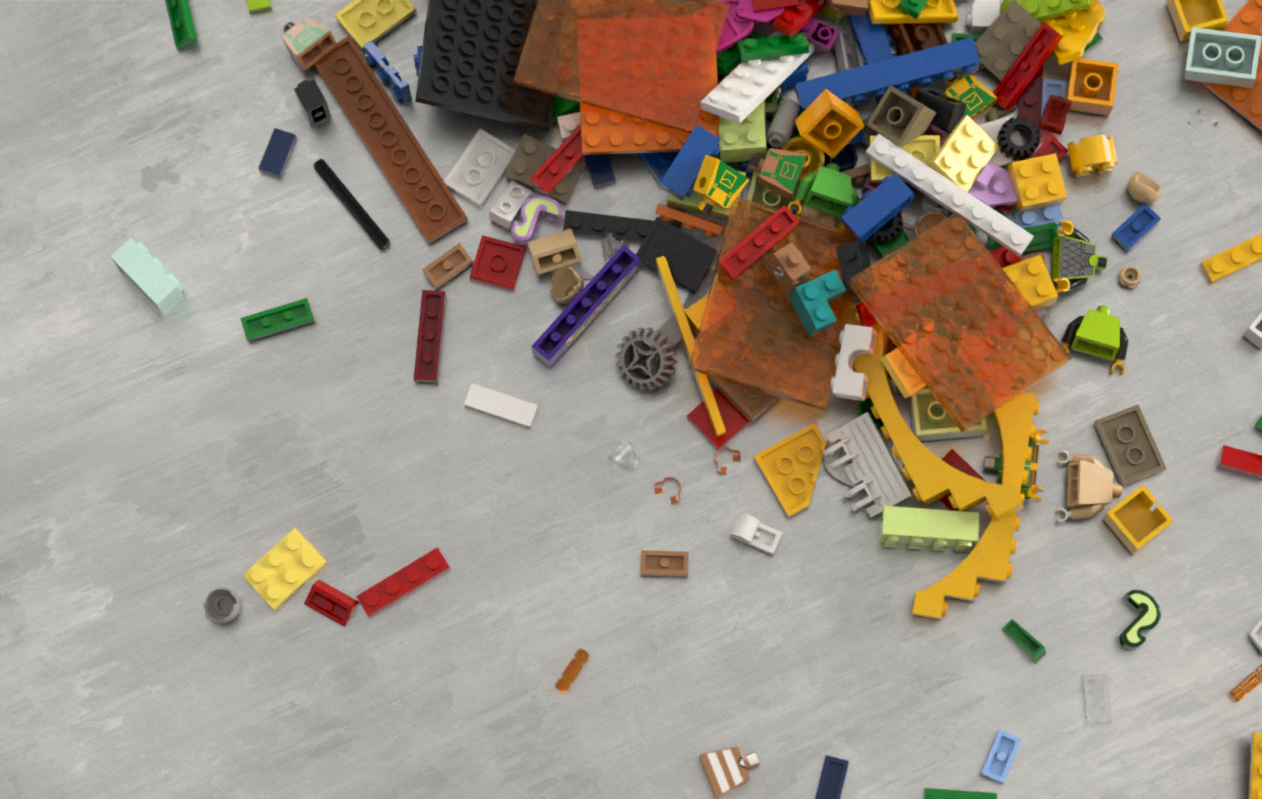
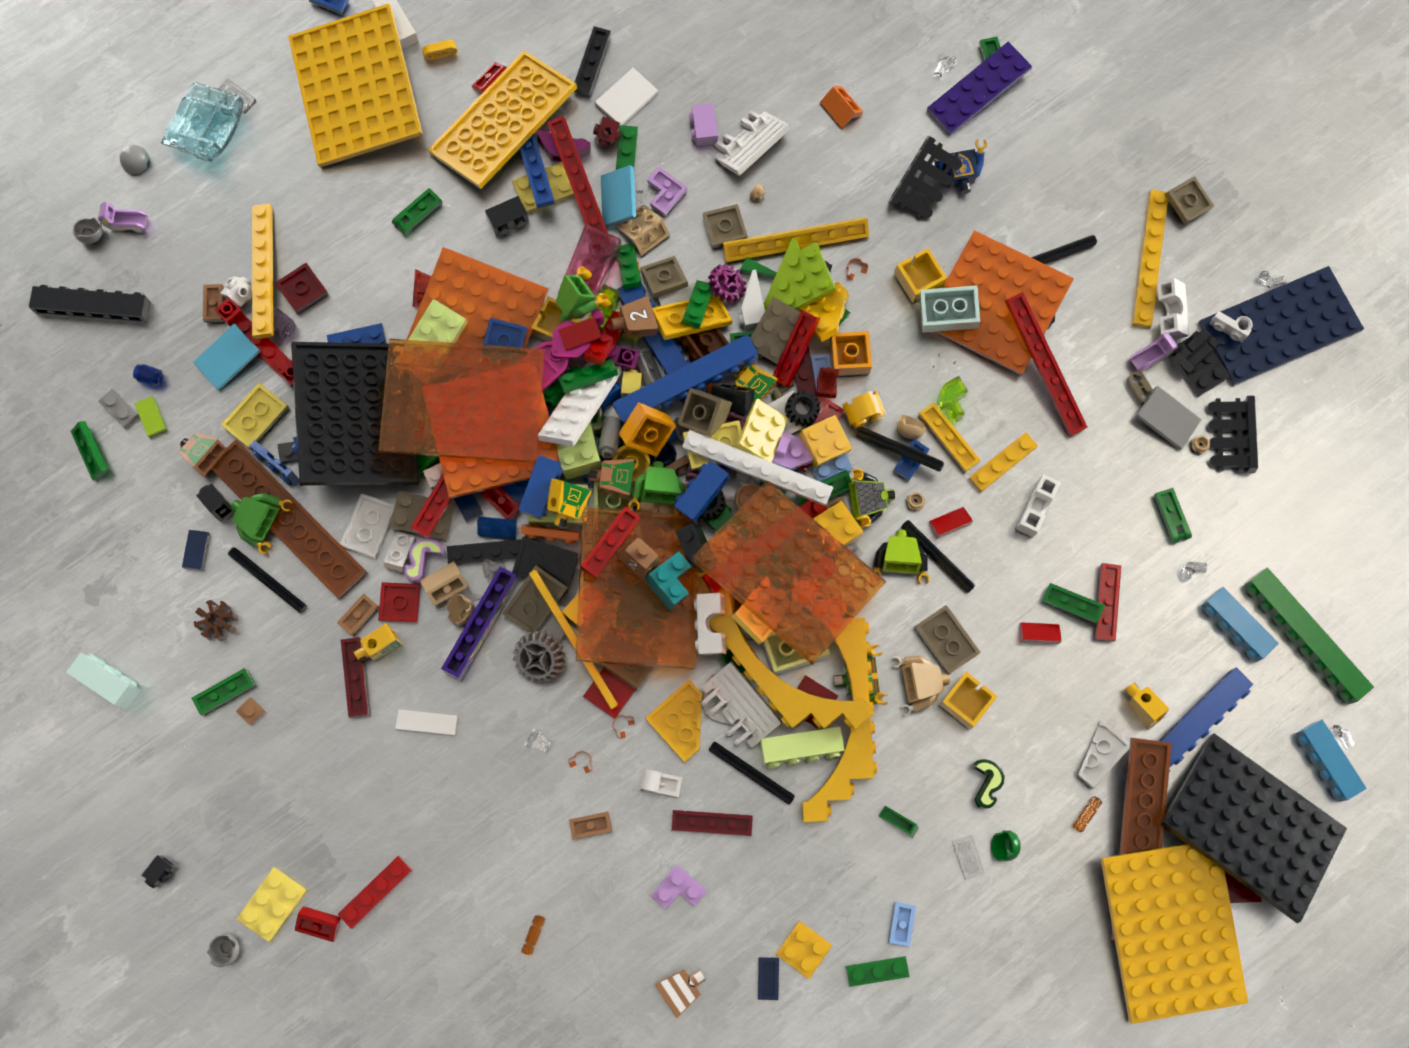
camera: 20 degrees left, 0 degrees up
none -> black brick [141,855,178,888]
none -> reddish brown gear [194,600,238,642]
none -> bright green torso [230,493,293,554]
none -> medium nougat plate [236,697,265,725]
none -> dark grey plate [277,442,298,464]
none -> yellow torso [354,623,403,662]
none -> blue plate [477,516,517,540]
none -> red slope [481,486,520,520]
none -> dark tan plate [502,565,568,633]
none -> light yellow brick [621,370,642,398]
none -> lavender plate [651,865,707,909]
none -> dark red plate [671,810,753,836]
none -> black axle [709,742,795,804]
none -> yellow plate [776,921,833,979]
none -> black axle [856,426,944,472]
none -> black axle [901,520,975,593]
none -> yellow plate [918,402,981,473]
none -> red slope [929,507,973,538]
none -> clear neon green brick [937,376,968,423]
none -> green hair [991,830,1021,861]

